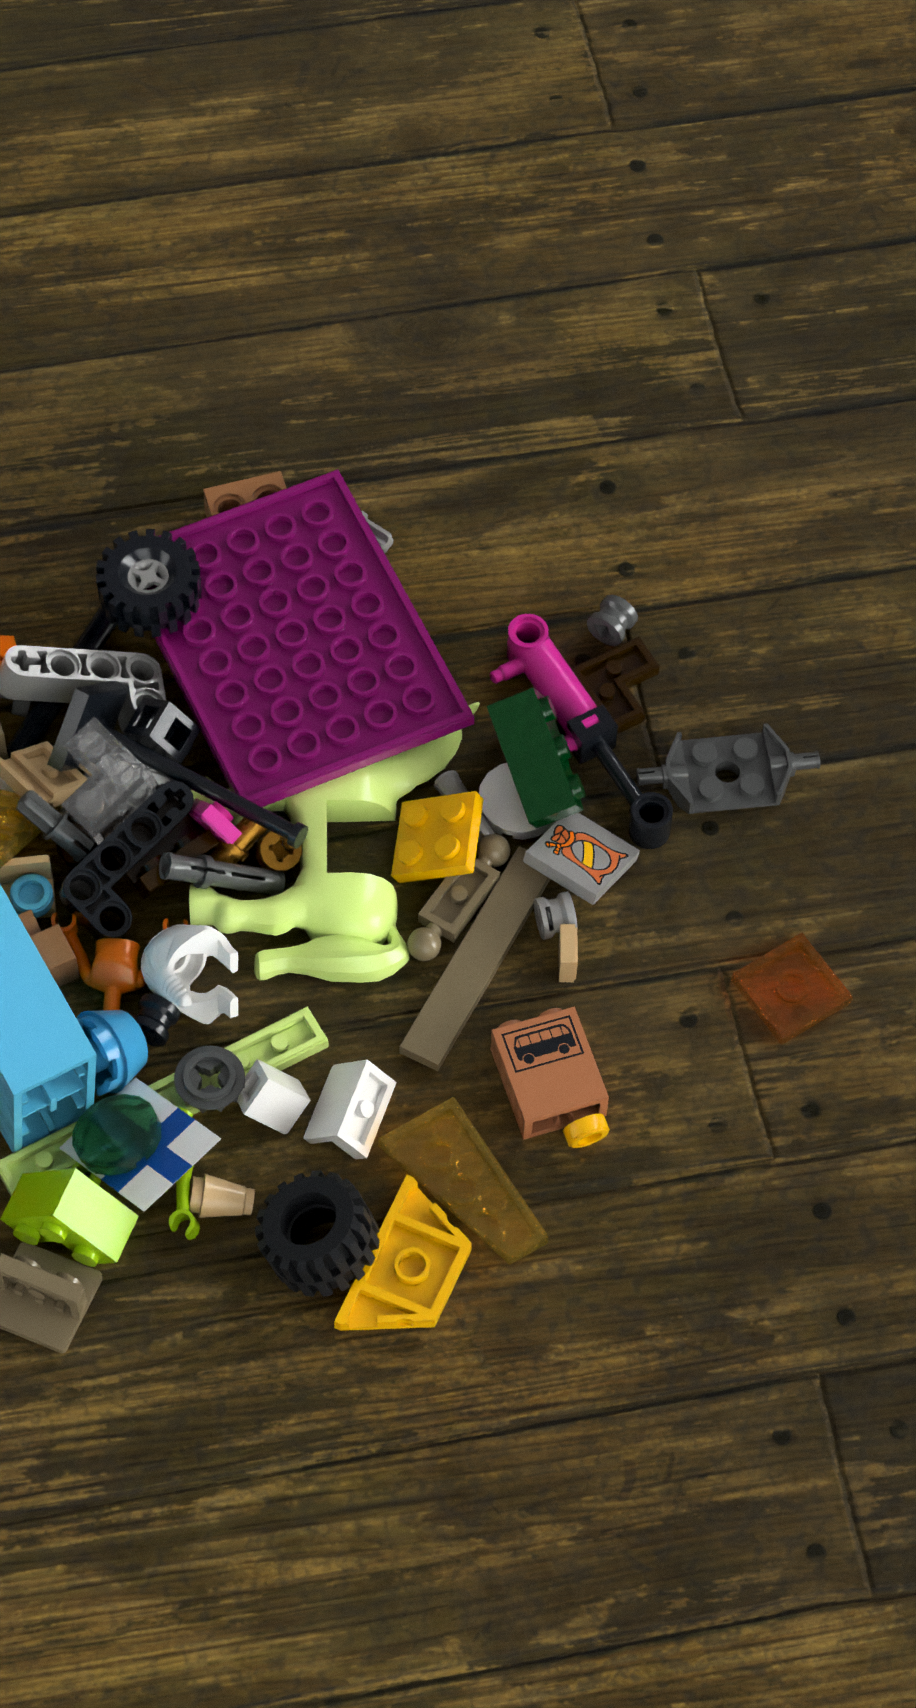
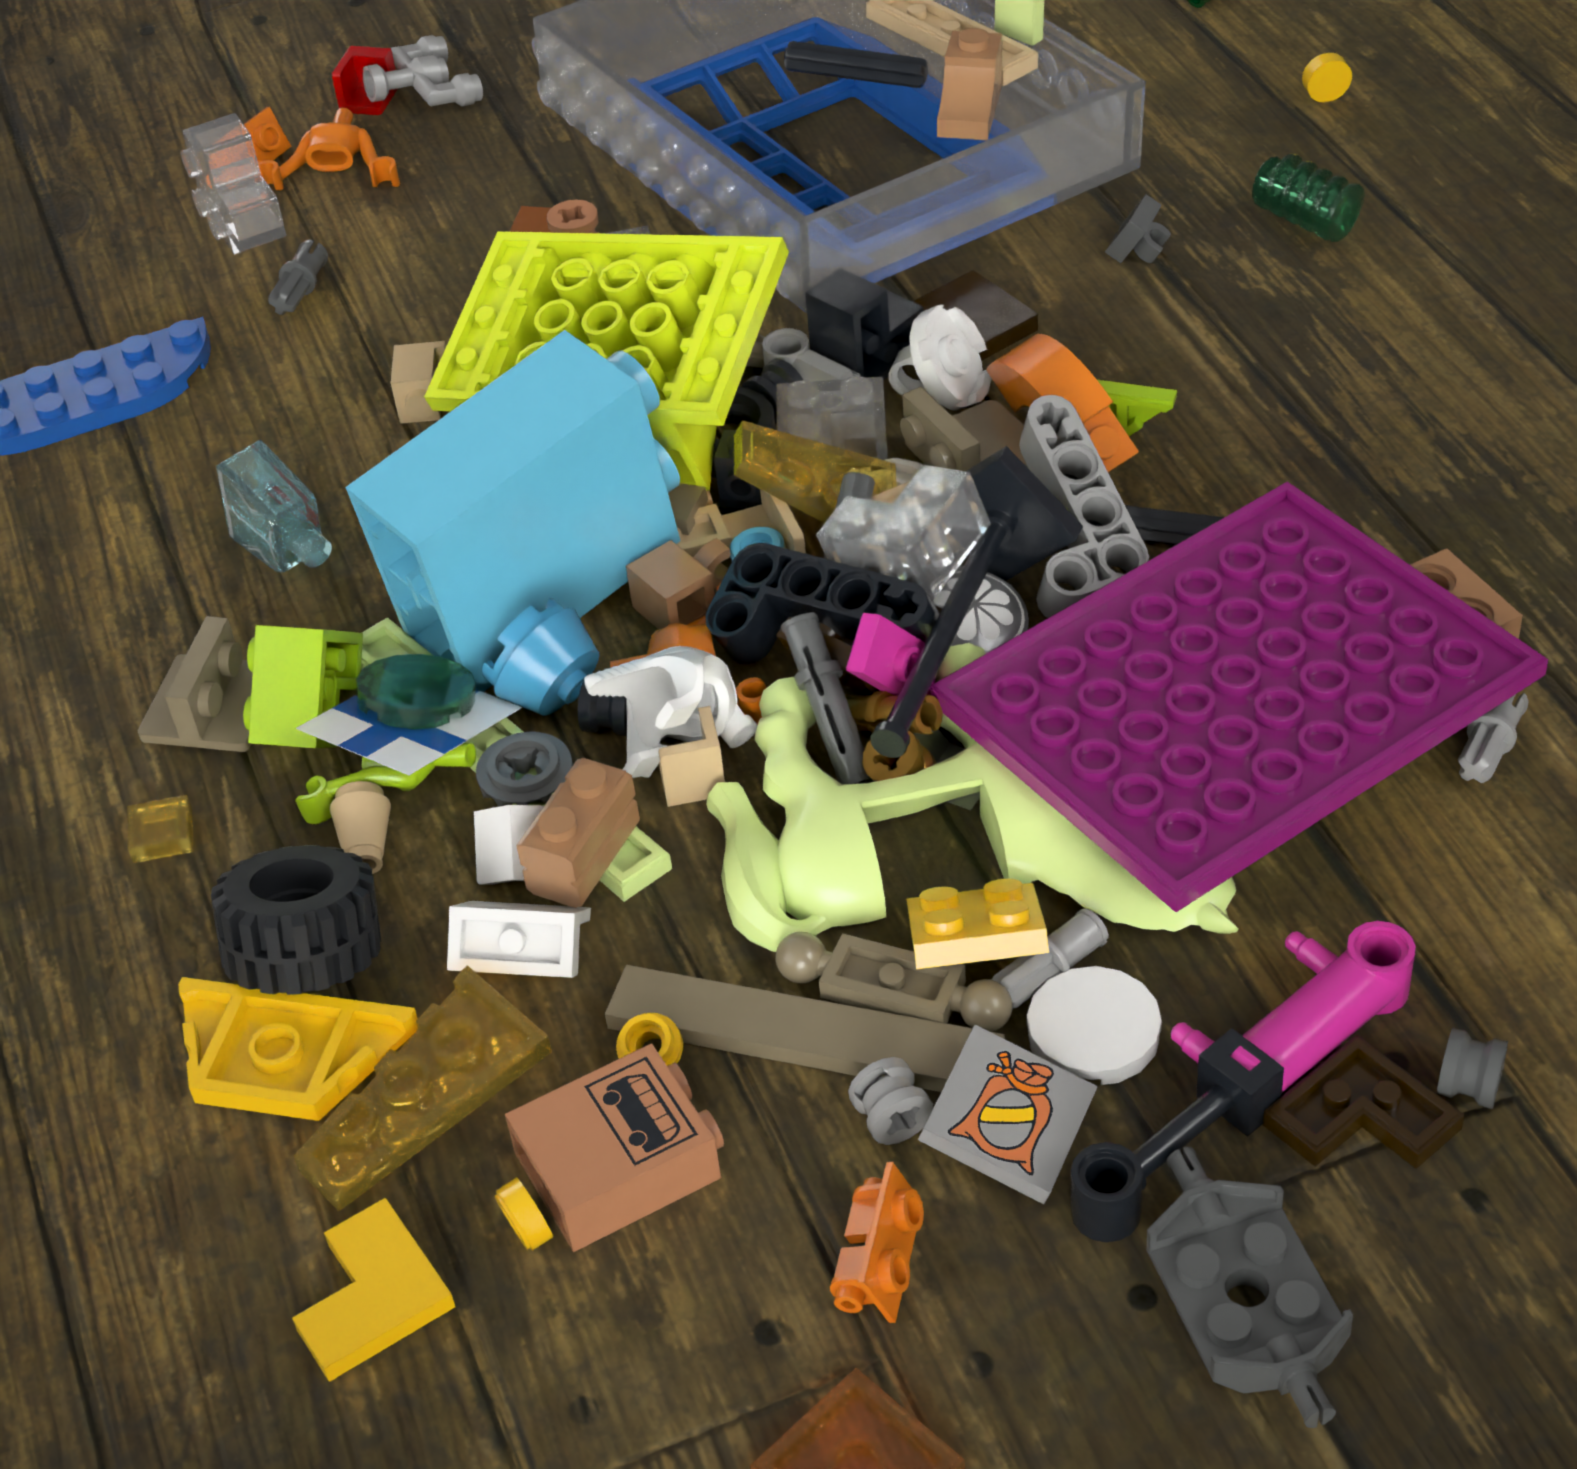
camera: 85 degrees right, 15 degrees down
black wheel [96,529,202,638] -> none
black brick [124,697,201,764] -> none
dark green wedge [487,688,586,828] -> none
tan tile [558,924,578,983] -> none
none -> clear yellow tile [127,795,194,863]
none -> yellow tile [292,1198,455,1382]
none -> medium nougat brick [516,758,640,908]
none -> yellow plate [616,1012,683,1066]
none -> tan panel [658,706,725,807]
none -> orange hinge [830,1161,924,1323]

